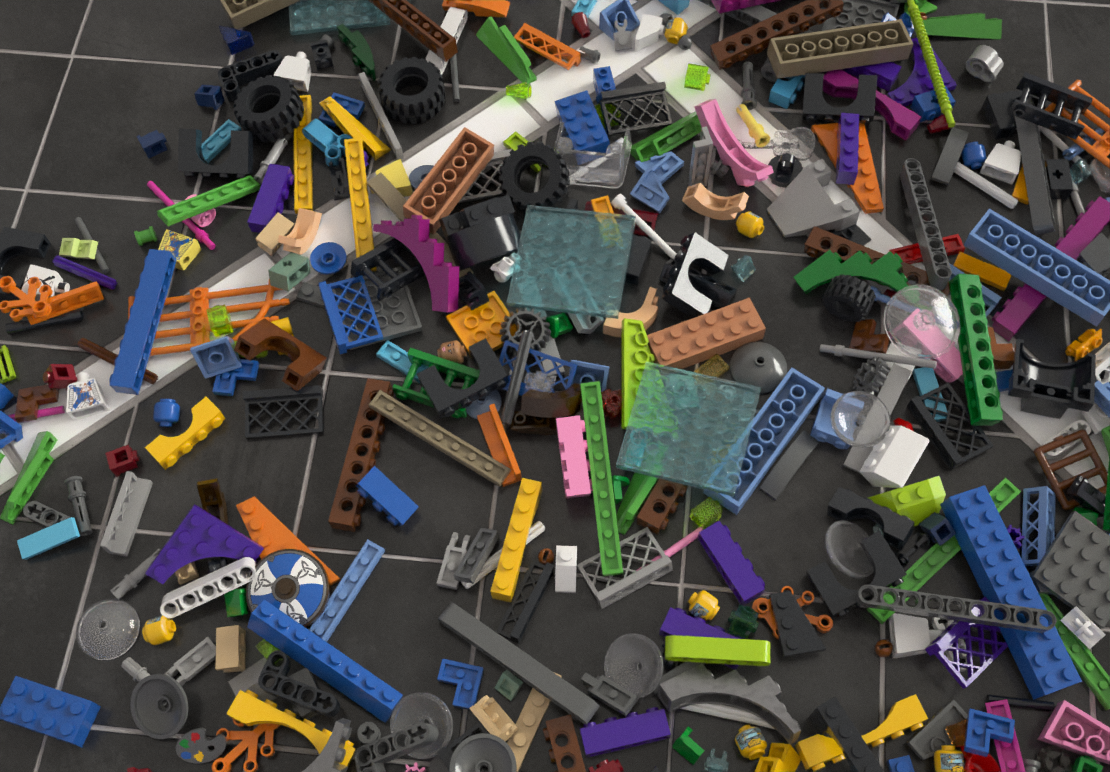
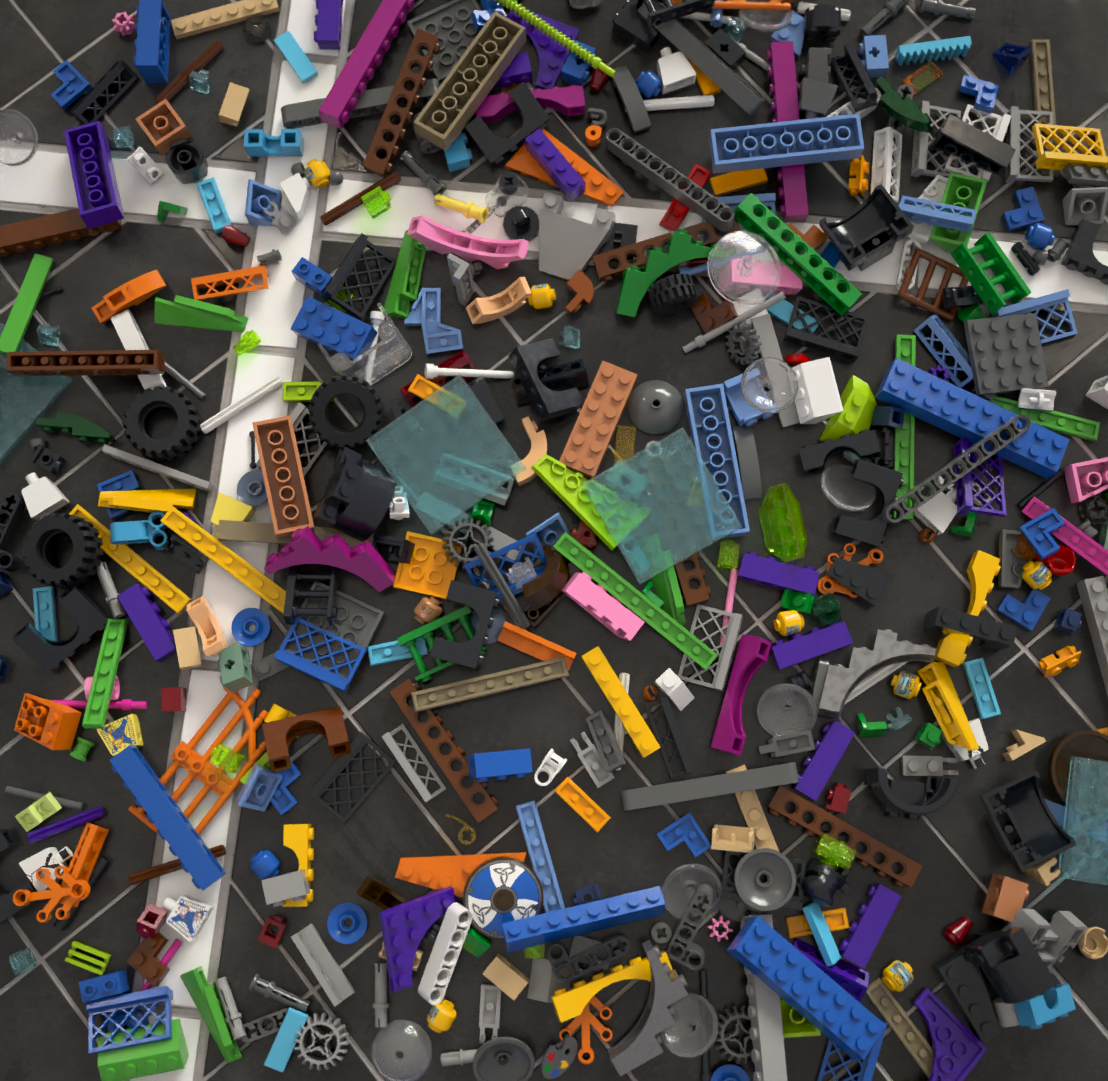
camera: 45 degrees left, 15 degrees up
sand green plate [495,670,523,701] -> none
lime beam [665,635,771,666] -> none
none -> orange slope [14,693,82,750]
none -> dark red panel [161,687,186,712]
none -> white axle [200,376,283,434]
none -> light grey pin [214,977,247,1041]
none -> light grey brick [261,869,310,907]
none -> light grey gear [294,1012,349,1071]
none -> reddish brown axle [320,171,401,226]
none -> blue dish [327,902,368,944]
none -> light grey fence [382,724,447,802]
none -> clear yellow panel [445,814,477,845]
none -> black wheel [499,172,518,195]
none -> white piece [534,748,567,787]
none -> light orange tile [555,777,611,832]
none -> dark orange brick [564,270,594,314]
none -> dark blue brick [573,882,603,906]
none -> leg [585,108,607,146]
none -> magenta arch [711,634,772,756]
none -> clear neon green wedge [758,483,807,562]
none -> green bracket [781,588,815,614]
none -> green tile [950,512,979,538]

